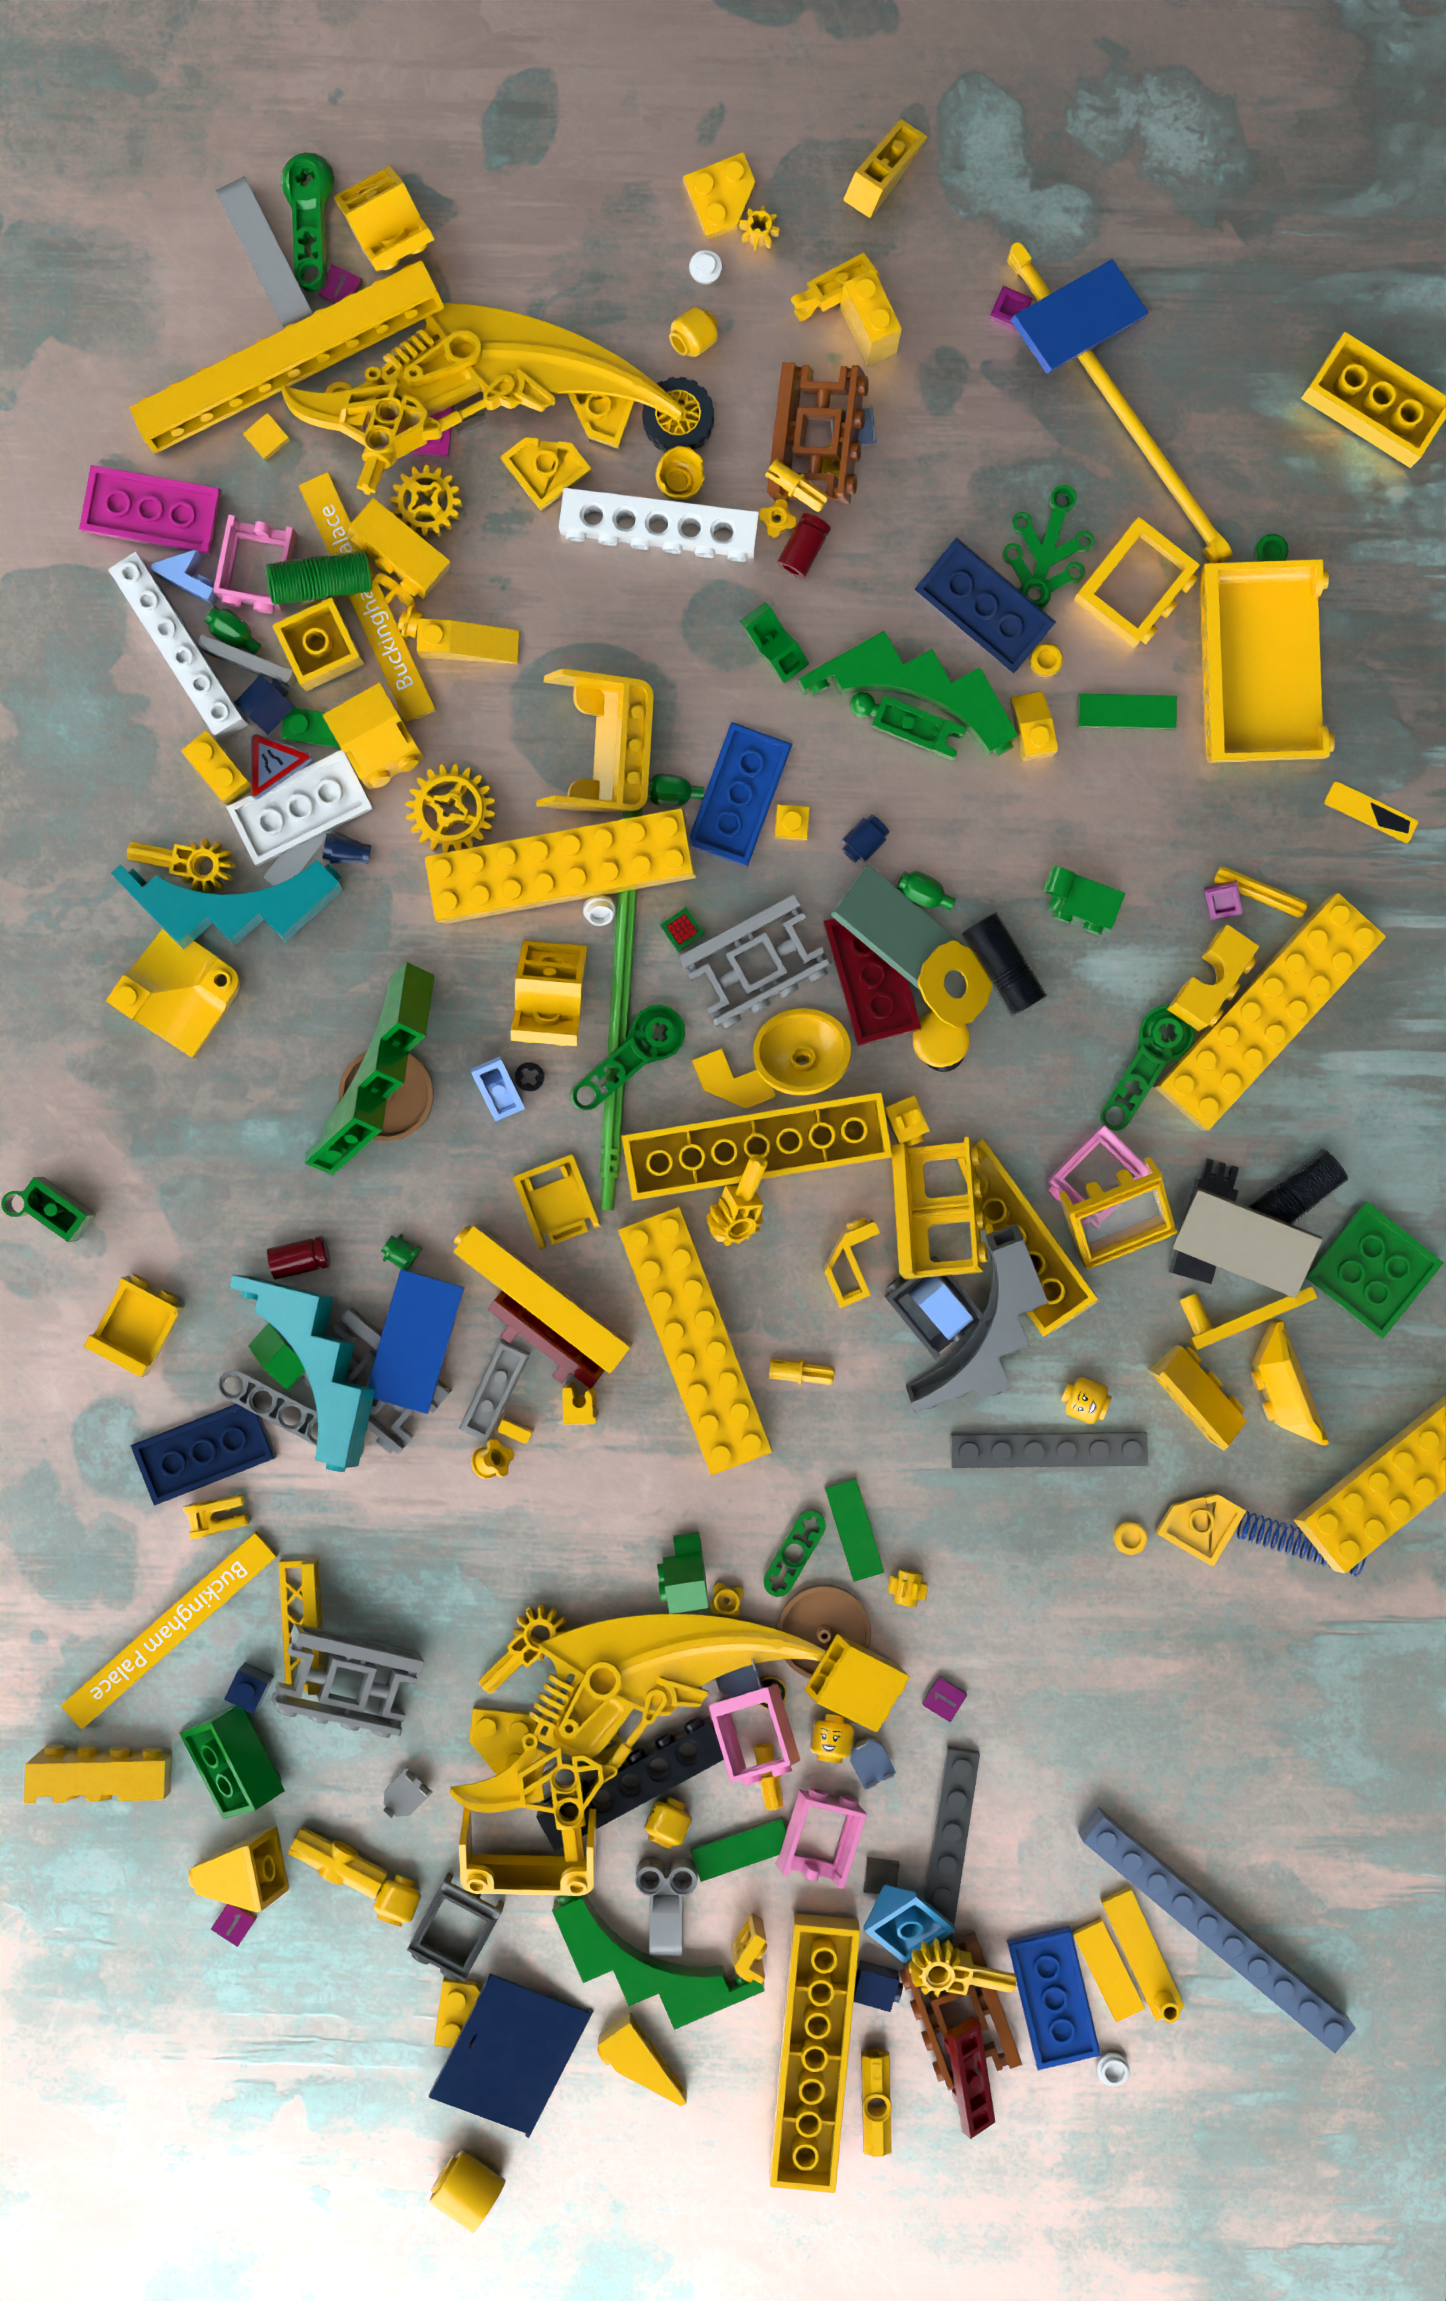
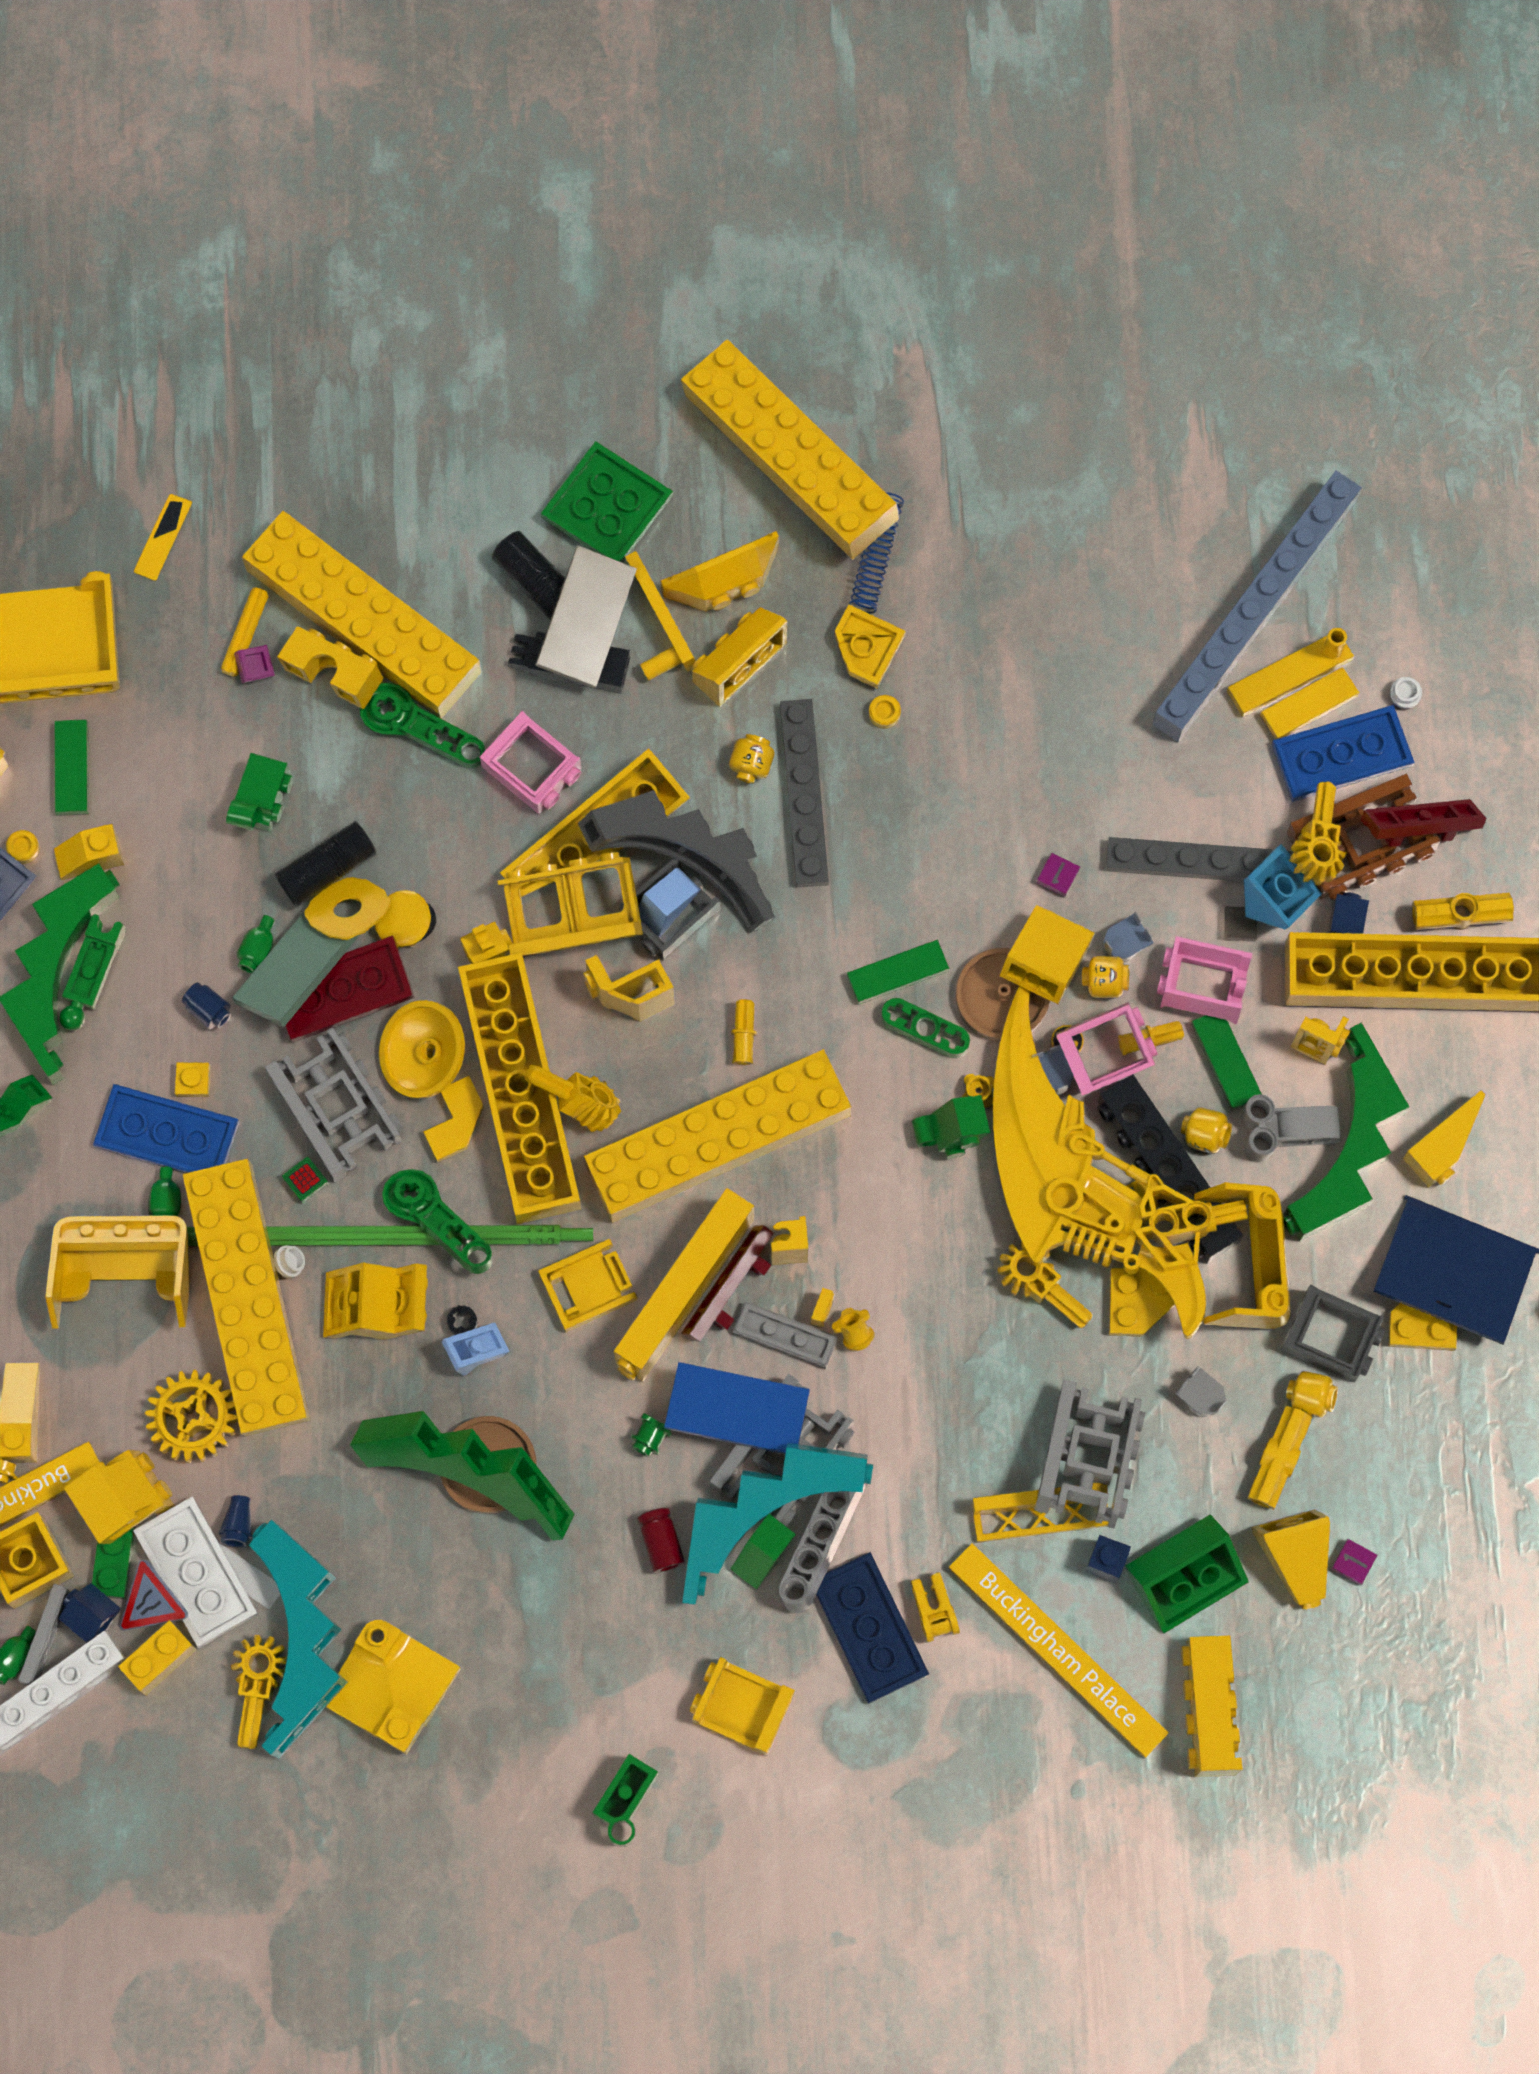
camera: 90 degrees left, 15 degrees down
yellow gear [887,1569,929,1607] -> none
yellow window [1058,1156,1178,1270] -> none

